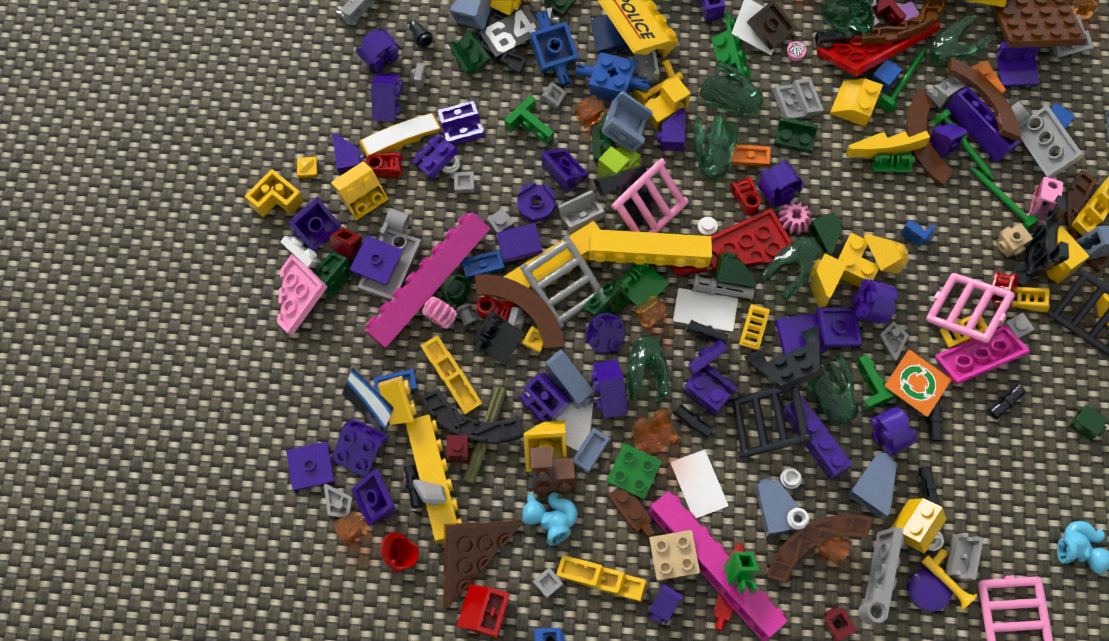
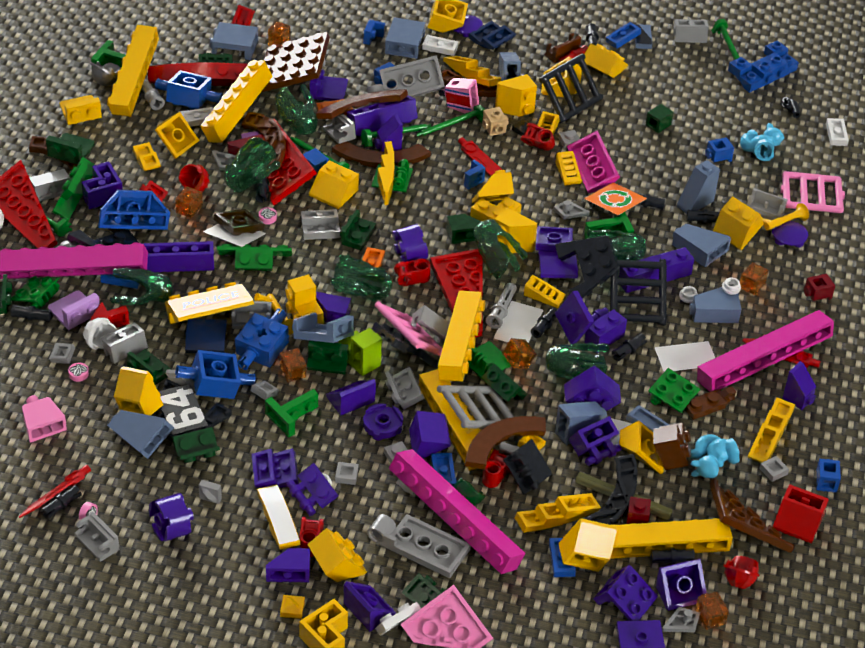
camera: 85 degrees left, 25 degrees down
dark red brick [329,227,362,261] -> none
sticker [342,368,394,433] -> none
dark purple plate [350,235,403,286] -> none
dark purple brick [371,73,403,122] -> none
black cone [409,21,433,48] -> none
light grey piece [413,480,446,506] -> none
bright pink gear [422,297,457,329] -> none
dark grey bush [455,303,480,330] -> none
dark purple dish [586,313,625,353] -> none
clear orange bracket [631,408,680,455] -> none
tan bracket [649,530,700,583] -> none
white plate [698,217,718,236] -> none
clear green hair [700,60,764,116] -> none
dark green slope [713,251,757,287] -> none
green brick [723,552,759,594] -> none
reddish brown tile [766,514,873,584] -> none
bright pink gear [778,201,812,235] -> none
dark purple brick [851,279,898,324] -> none
light grey hinge [858,527,904,624] -> none
dark purple brick [869,407,917,457] -> none
bright pink bar [926,273,1015,343] -> none
black pin [987,384,1026,420] -> none
black wing [1026,195,1069,277] -> none
none -> light grey hinge [411,305,450,346]
none -> red piece [458,137,502,177]
none -> sand blue slope [677,160,720,214]
none -> blue brick [705,137,734,162]

